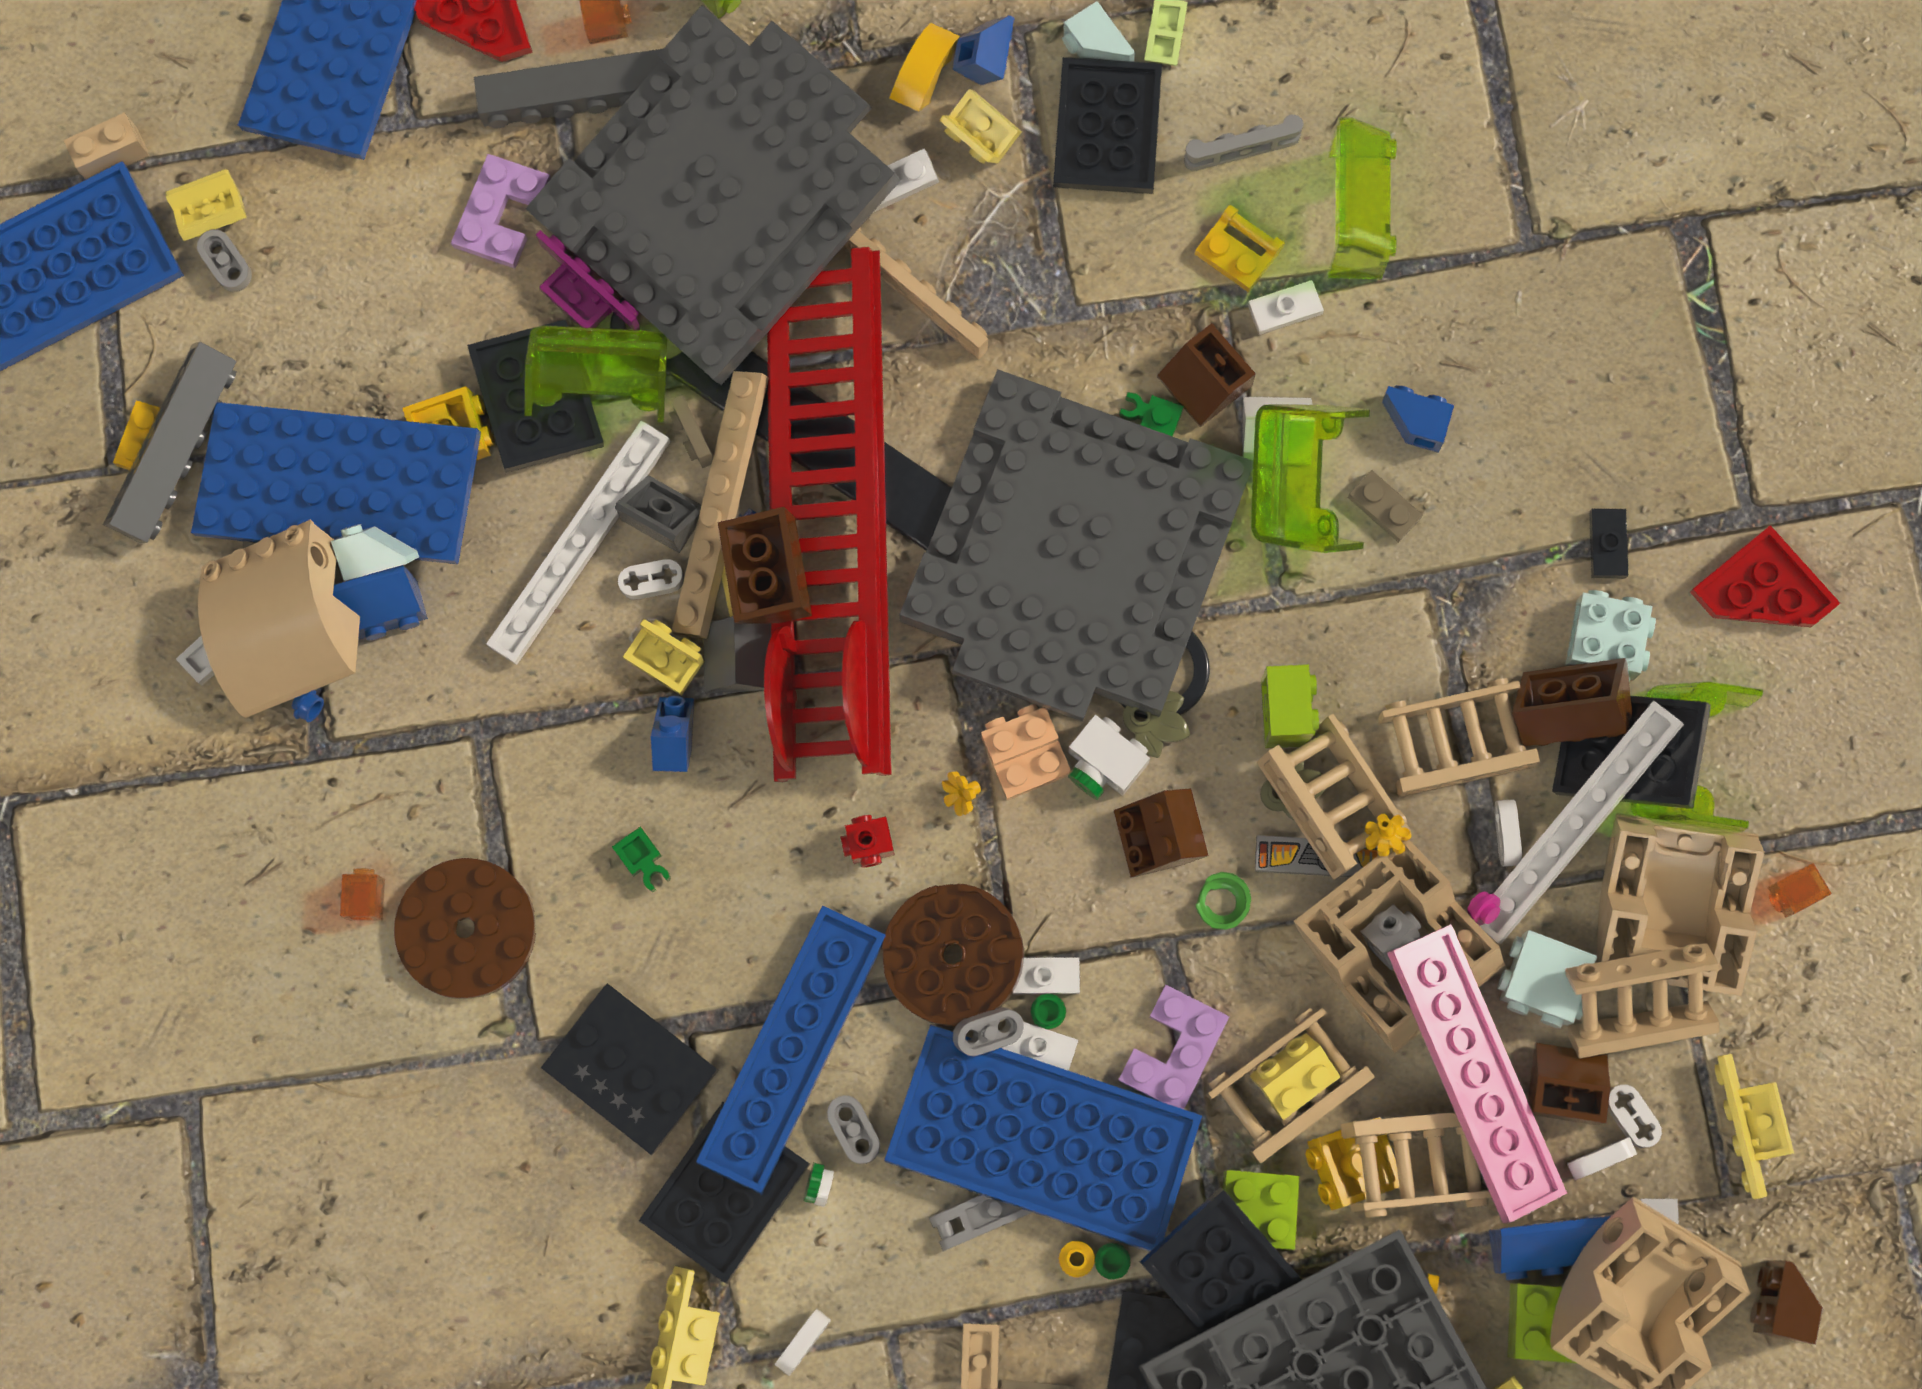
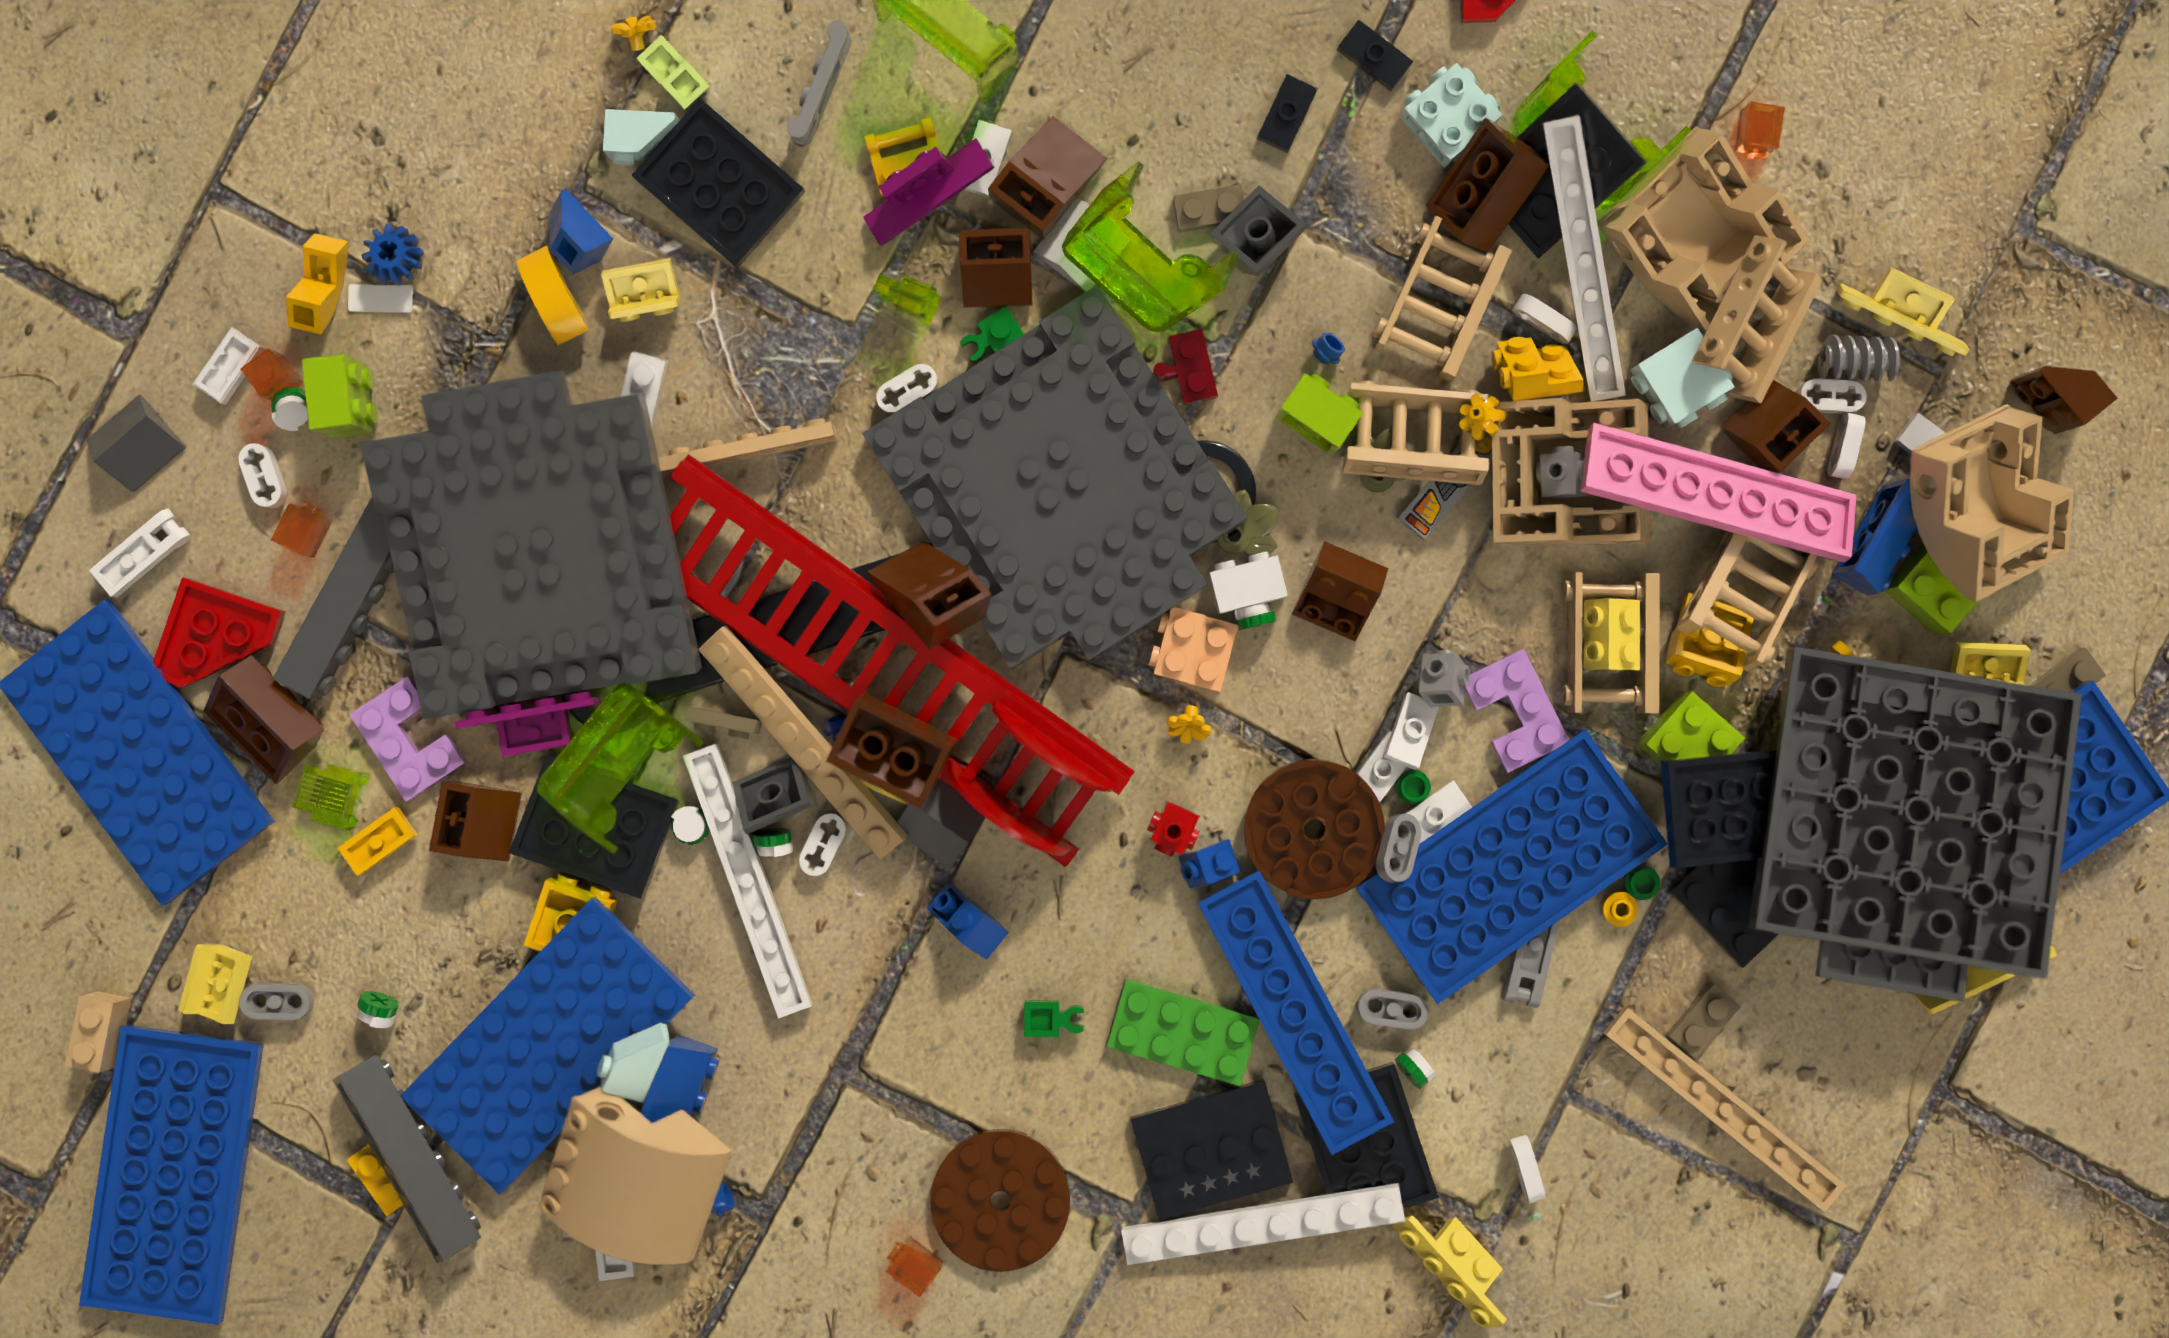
camera: 55 degrees left, 10 degrees up
light yellow bracket [623,619,704,696] -> none
bright green piece [1195,872,1251,930] -> none
blue slope [1382,385,1454,453] -> none
dark pink plate [1467,892,1500,926] -> none
none -> reddish brown slope [203,655,325,784]
none -> clear neon green piece [292,764,371,831]
none -> yellow plate [337,807,418,876]
none -> green piece [357,991,399,1028]
none -> reddish brown slope [429,780,522,861]
none -> white piece [671,806,710,845]
none -> green piece [752,828,793,857]
none -> magenta bracket [863,138,995,247]
none -> reddish brown slope [867,541,991,649]
none -> clear neon green piece [873,273,941,326]
none -> white beam [876,364,938,415]
none -> reddish brown slope [988,116,1107,240]
none -> bright green plate [1106,979,1260,1086]
none -> white plate [1121,1183,1405,1265]
none -> dark red plate [1153,329,1218,405]
none -> blue bracket [1179,839,1240,888]
none -> dark grey slope [1210,185,1308,276]
none -> black plate [1257,74,1318,153]
none -> blue plate [1312,332,1345,365]
none -> white plate [1383,692,1439,770]
none -> light grey brick [1417,650,1470,707]
none -> yellow plate [1491,337,1583,402]
none -> light grey piece [1818,335,1900,382]

